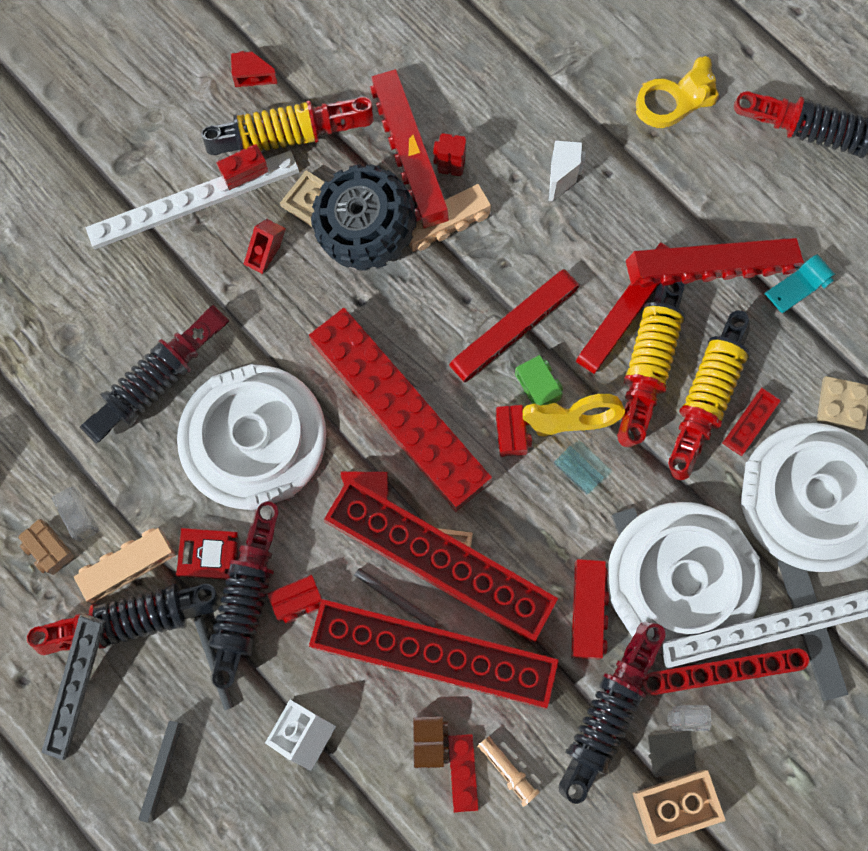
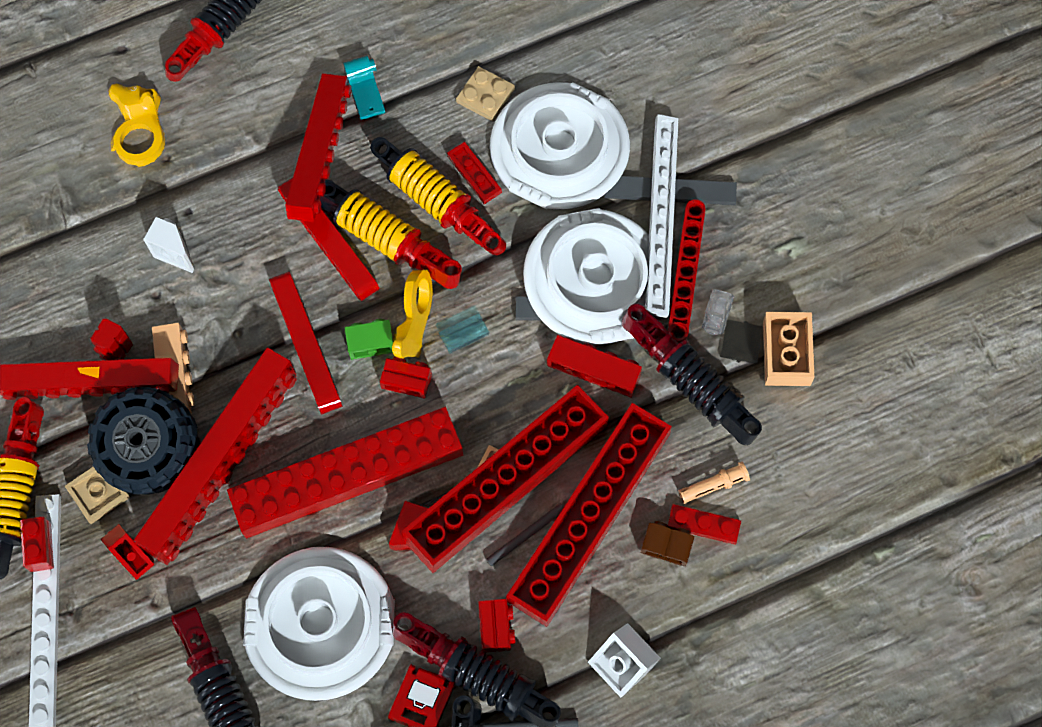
camera: 70 degrees left, 5 degrees down
none -> red brick [133,347,297,565]

